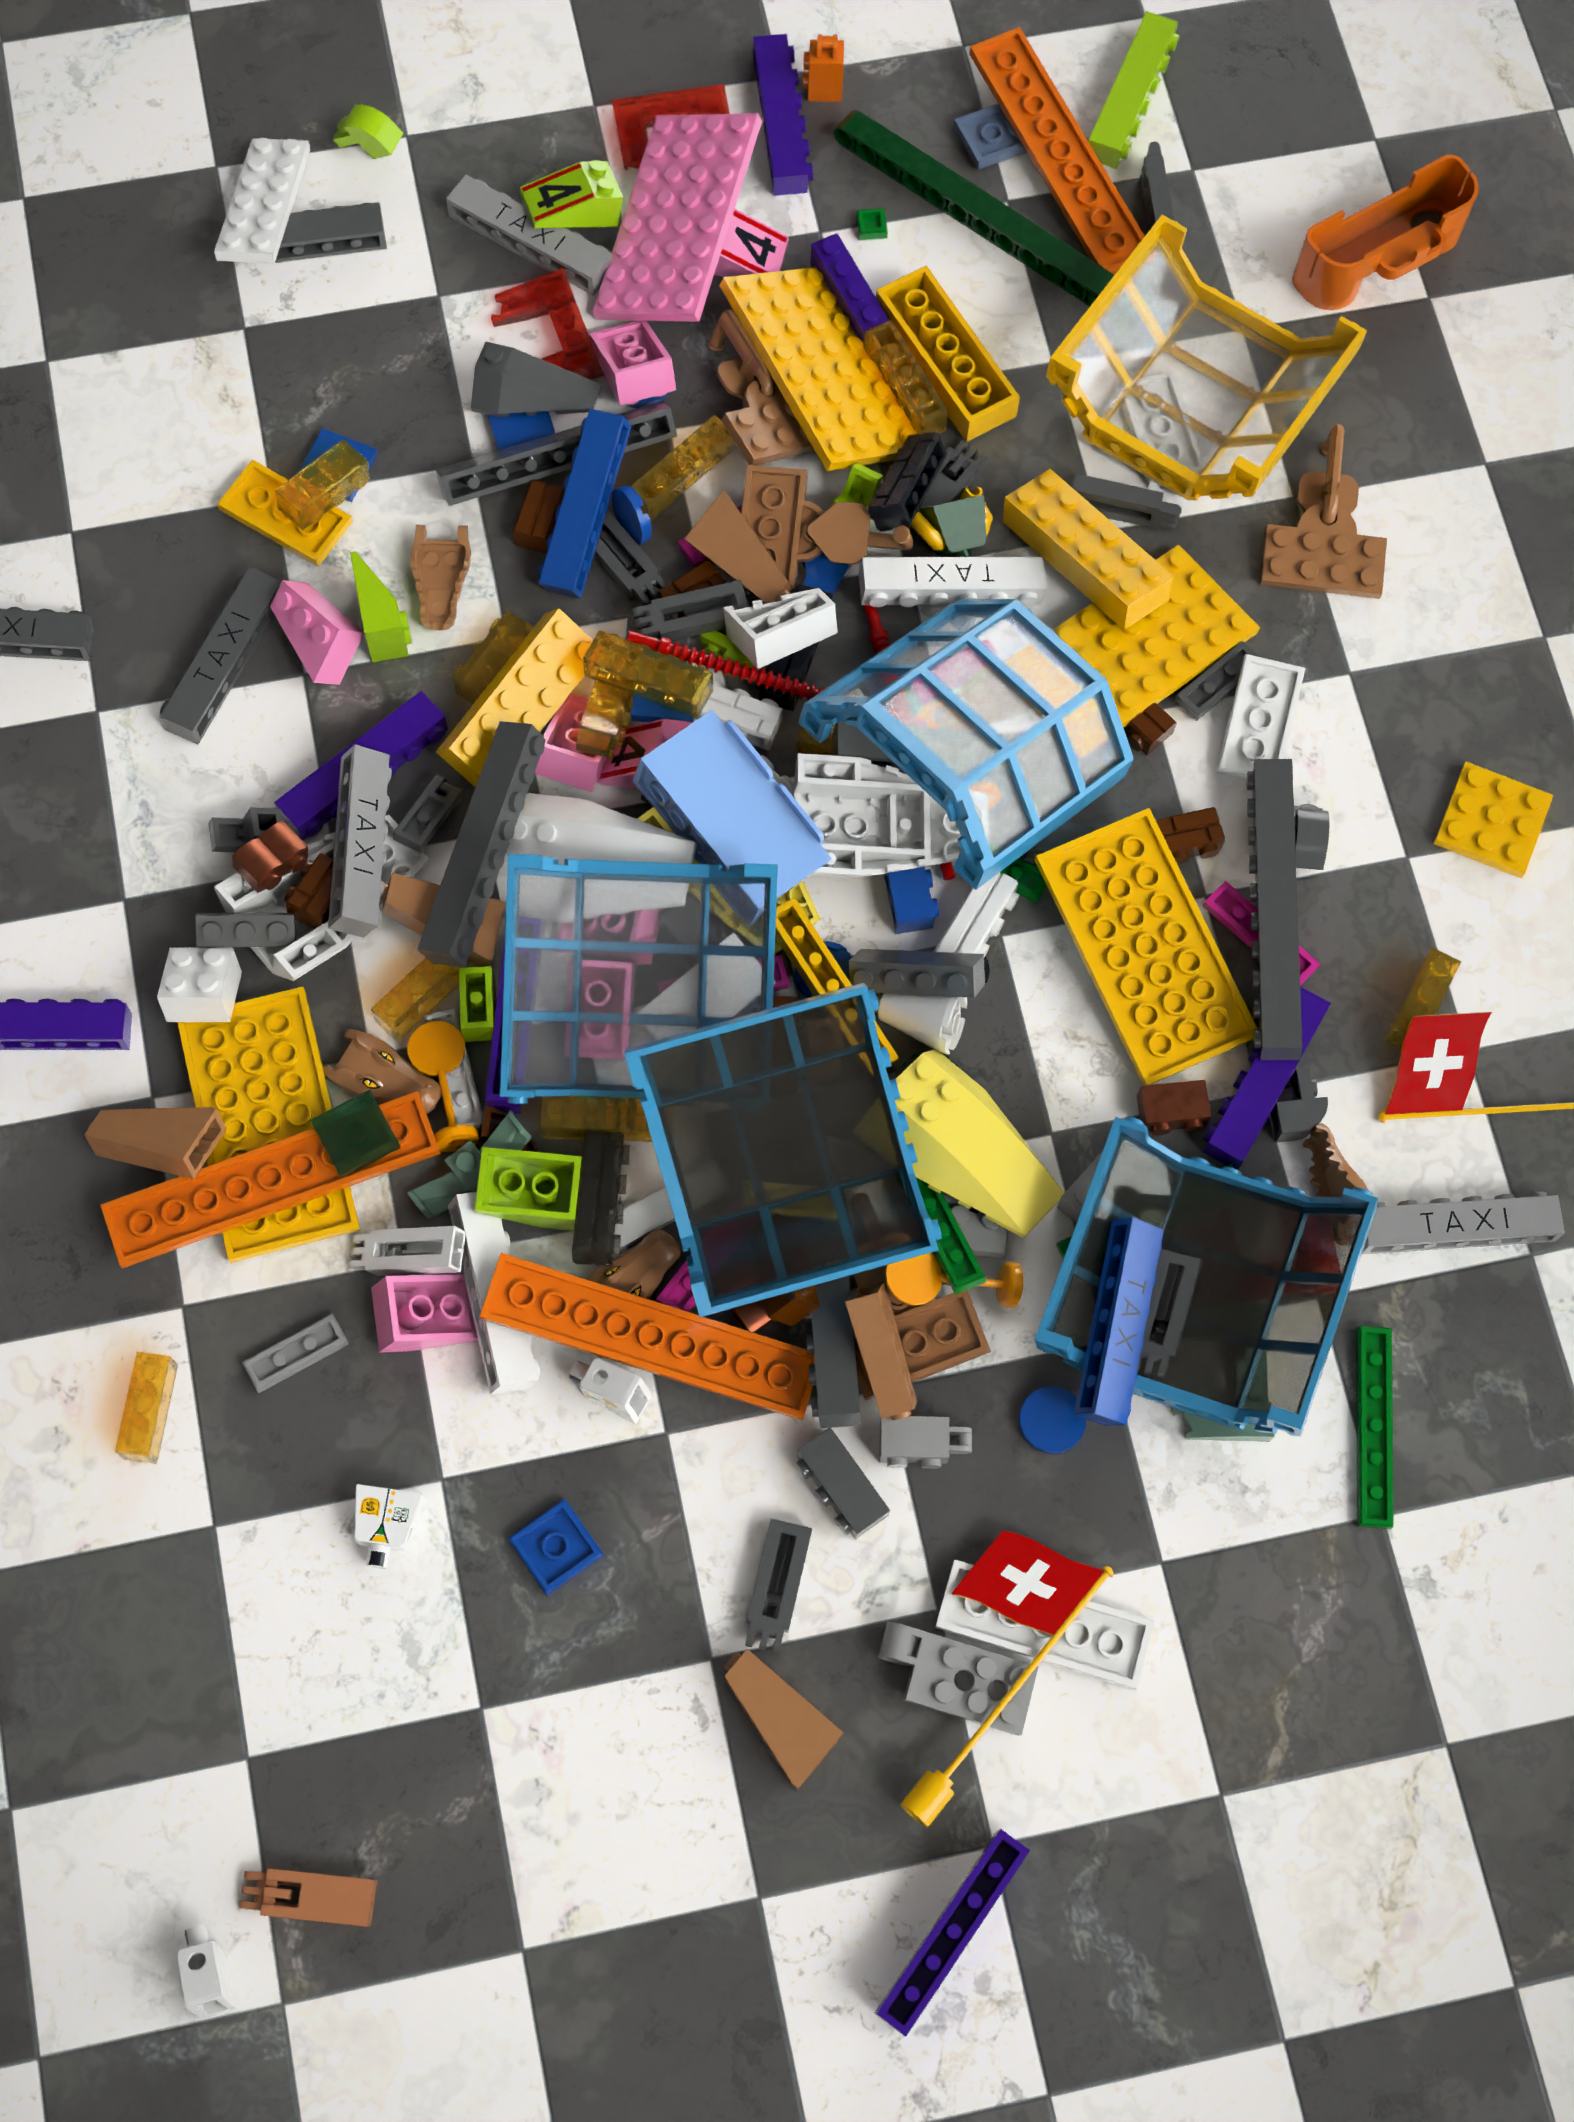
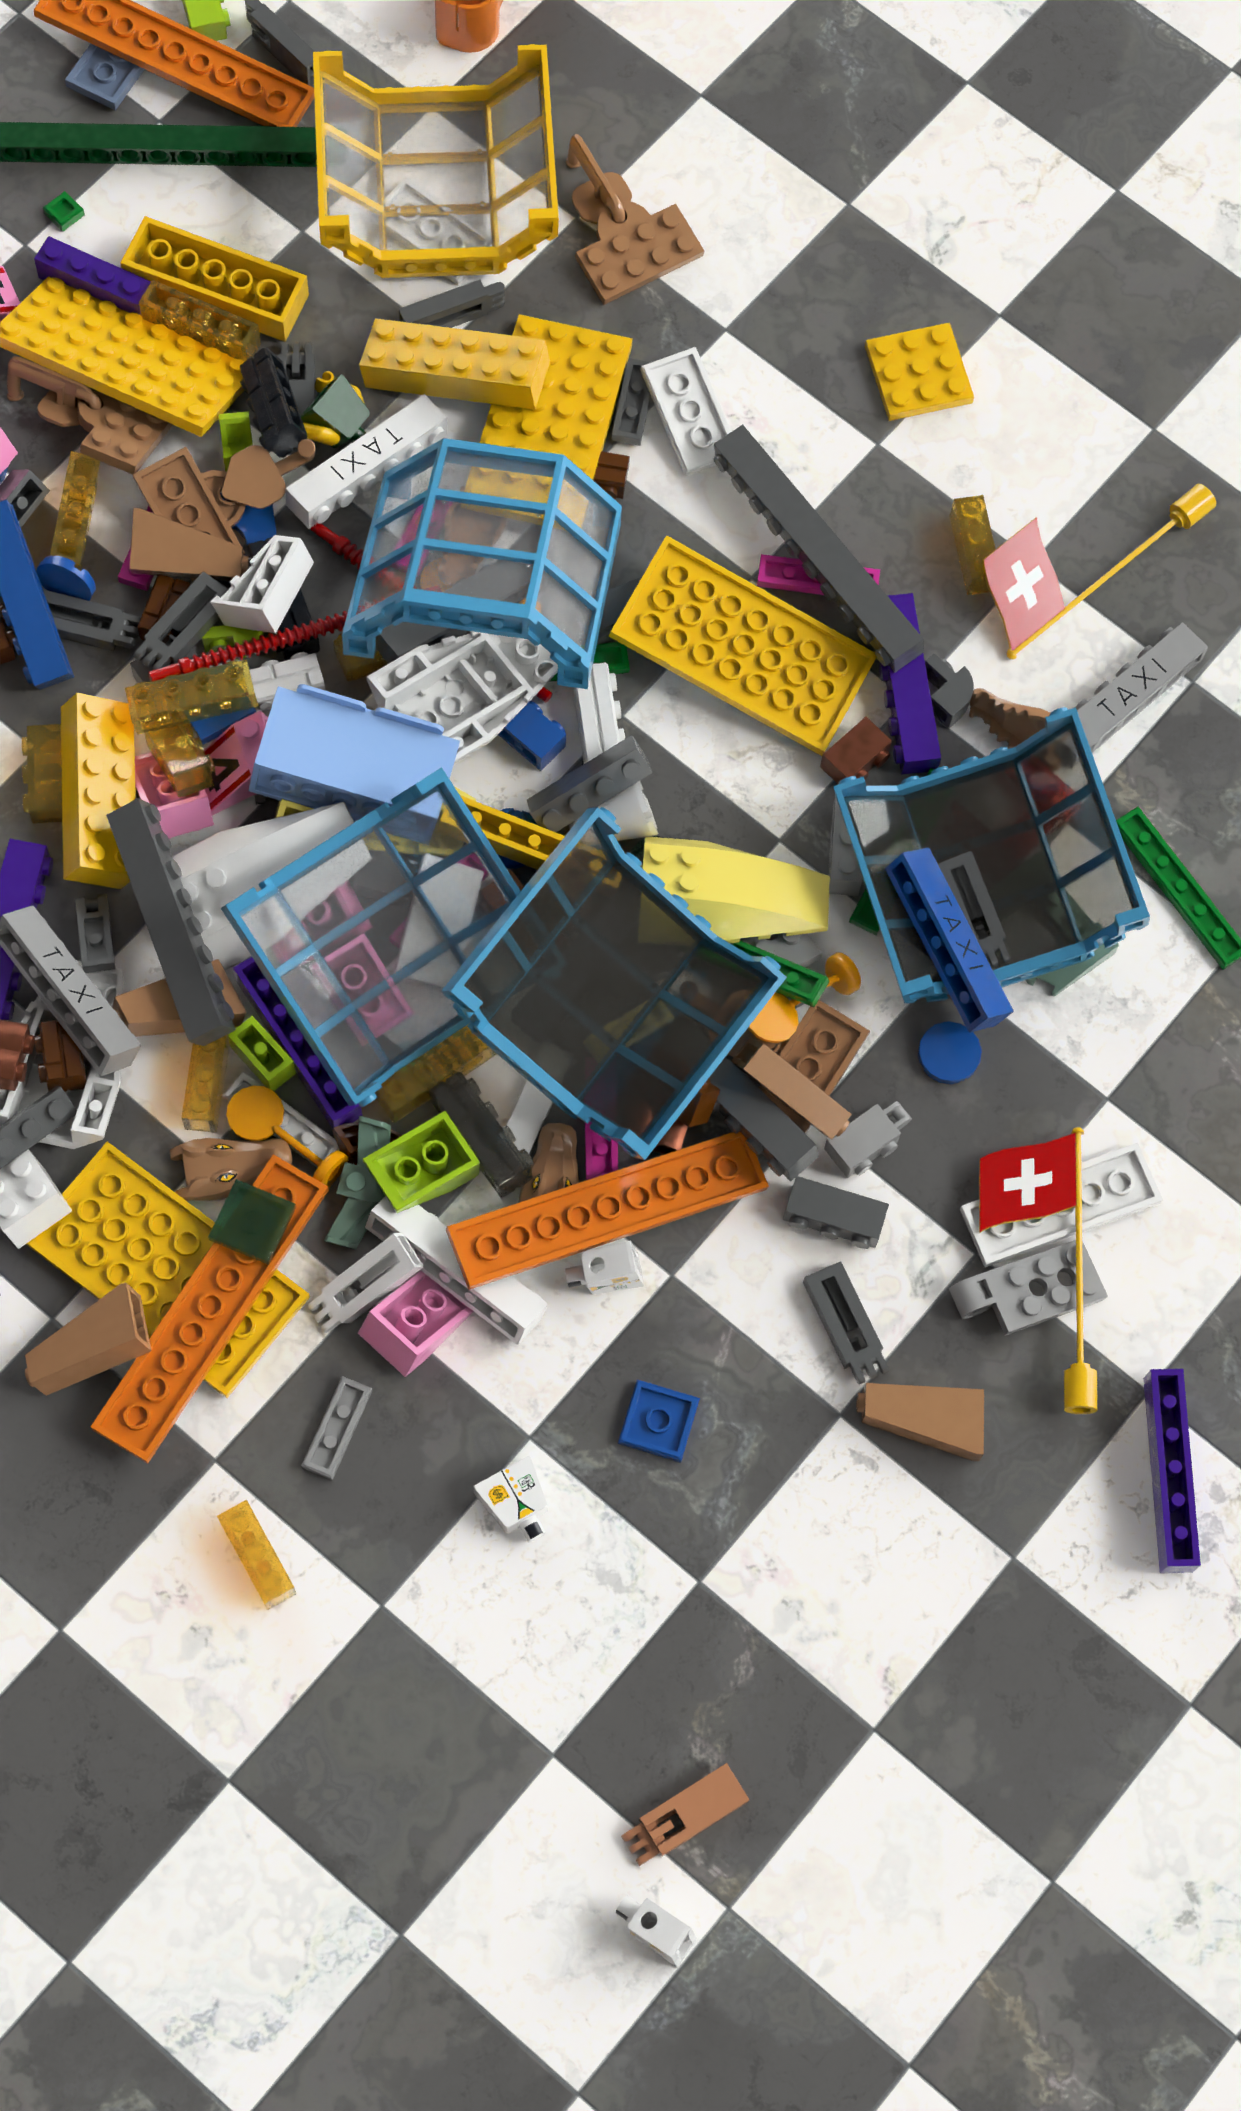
camera: 40 degrees left, 0 degrees up
reddish brown brick [1156,807,1225,865] -> none
dark grey brick [1294,804,1330,870] -> none

